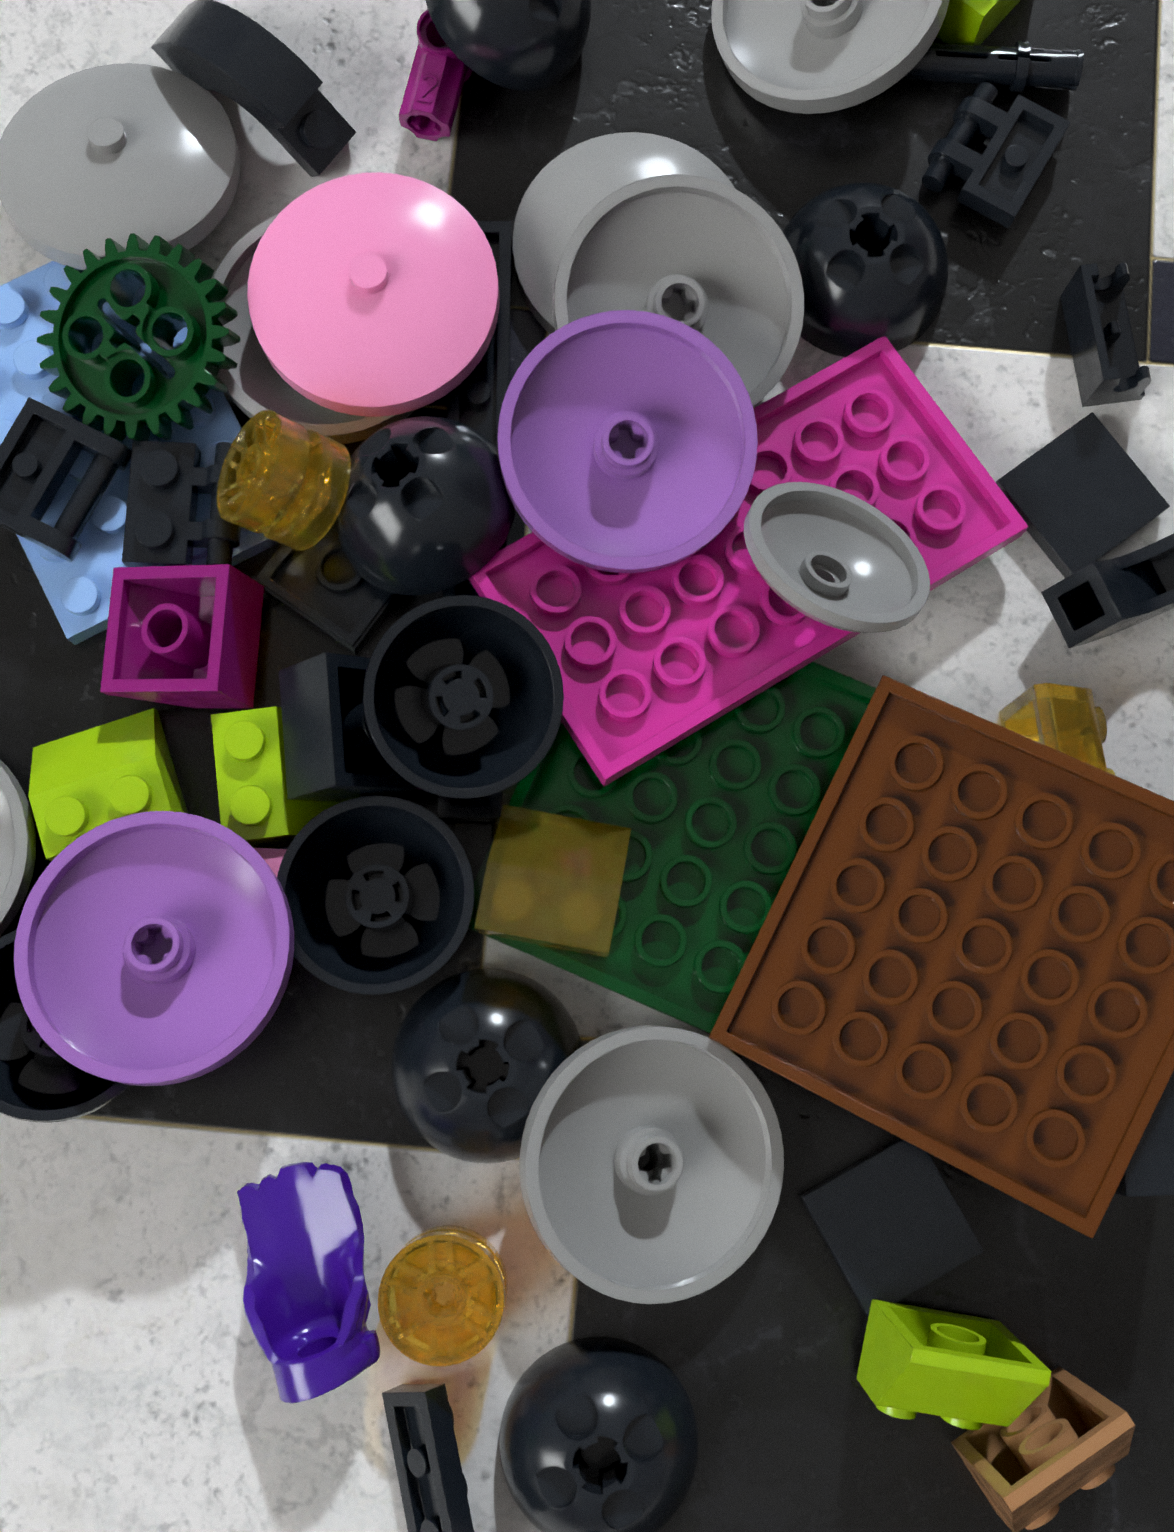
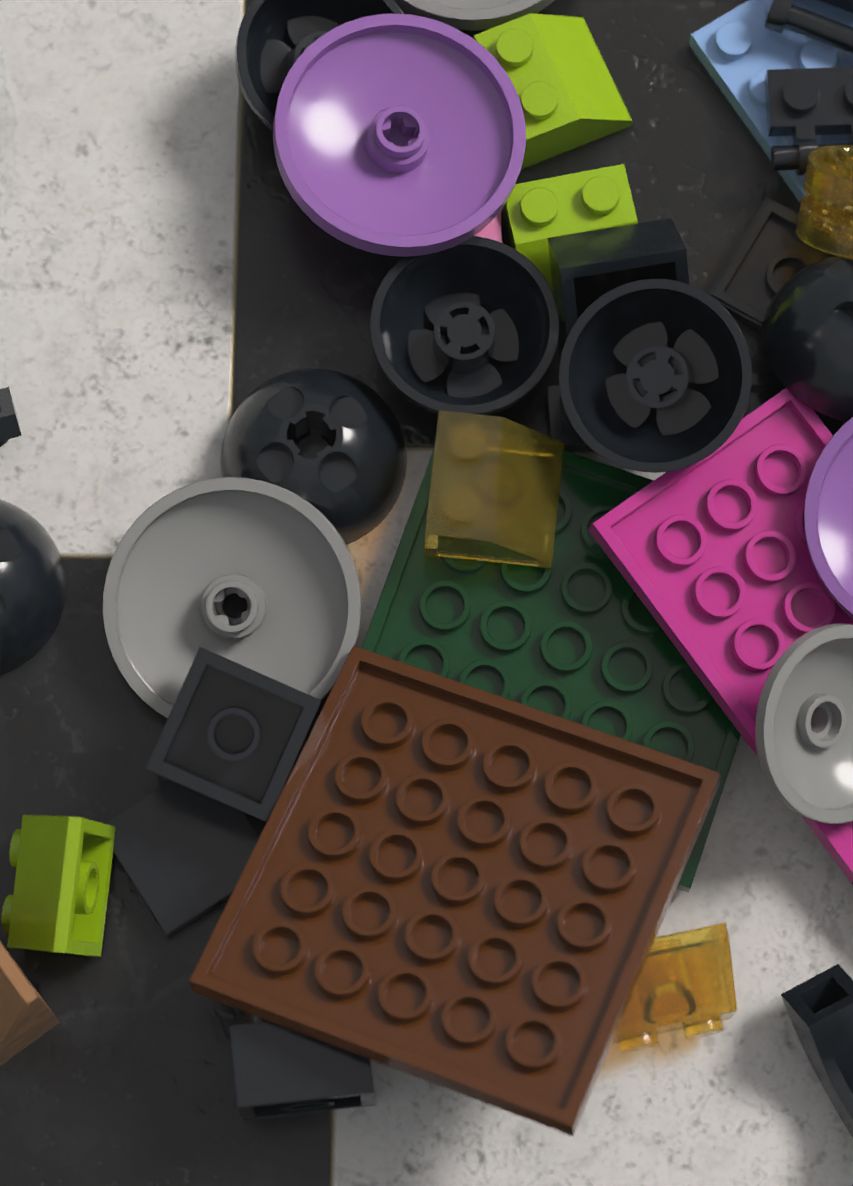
camera: 85 degrees right, 5 degrees down
magenta slope [100,564,264,708] -> none
dark purple hair [237,1162,380,1403] -> none
clear yellow wheel [378,1225,508,1366] -> none
none -> black brick [146,647,321,822]

